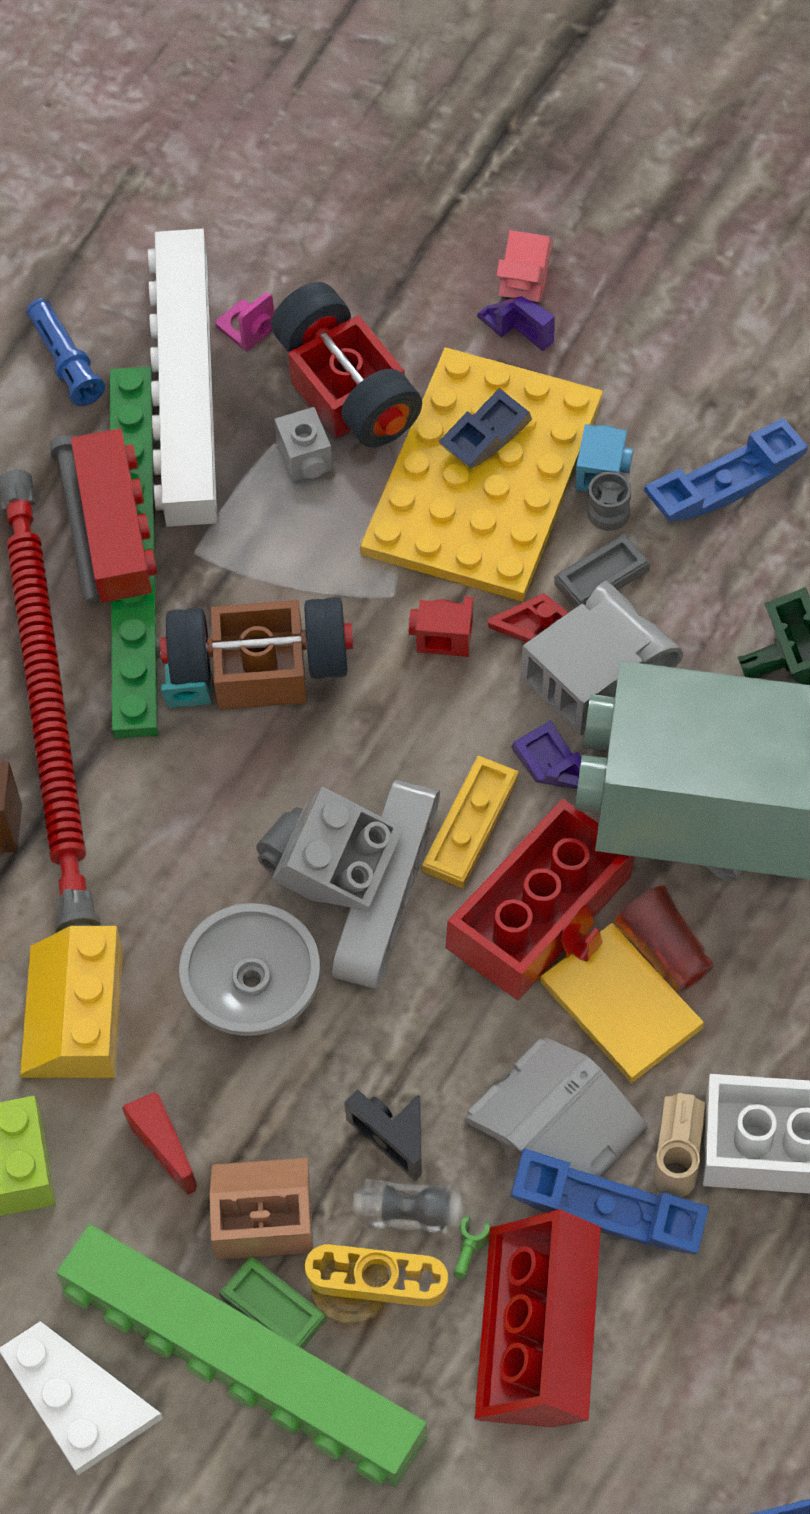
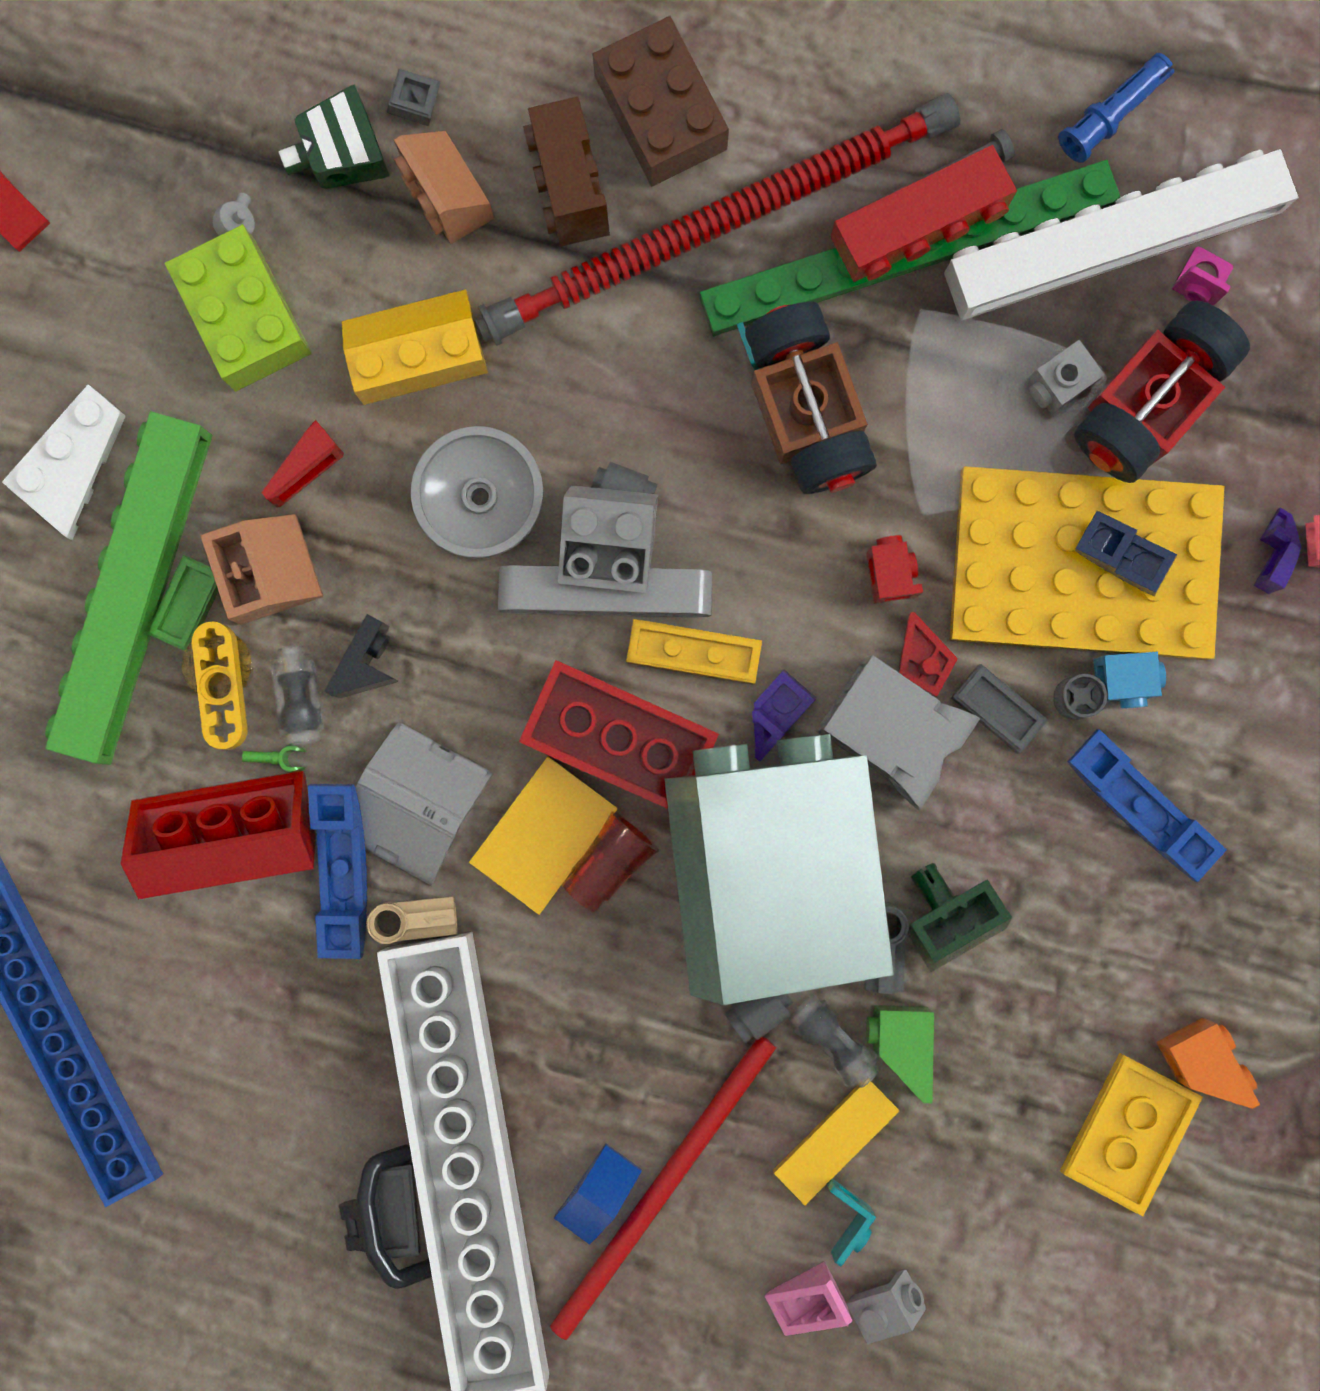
camera: 75 degrees right, 25 degrees up
red piece [562,904,602,962] -> none

